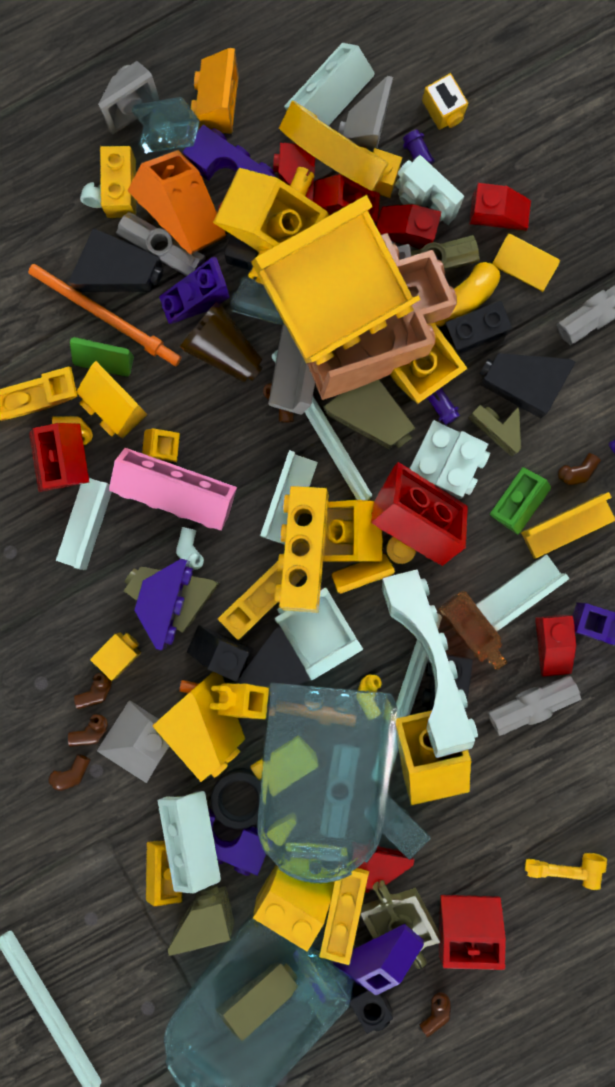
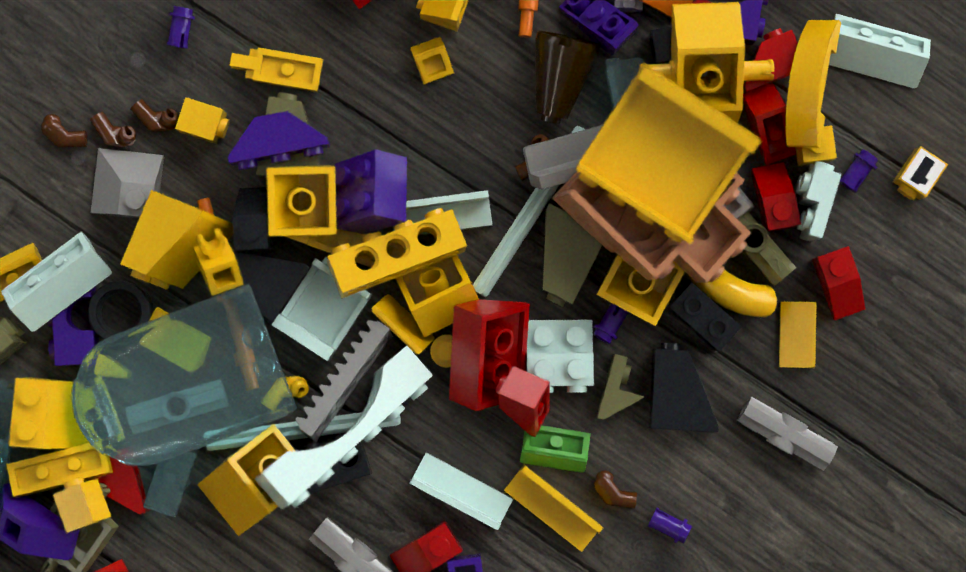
camera: 65 degrees right, 0 degrees up
light aqua panel [56,478,112,570] -> none
bright pink brick [109,448,237,530] -> none
light aqua arm [176,527,204,570] -> none
light grey slope [338,76,393,152] -> none
clear orange hinge [437,591,507,670] -> none
none -> yellow brick [53,477,111,533]
none -> dark purple pin [167,6,195,49]
none -> yellow hinge [230,47,323,92]
none -> yellow slope [267,165,336,236]
none -> light grey gear [295,320,393,443]
none -> dark purple brick [335,149,407,235]
none -> red slope [496,366,550,437]

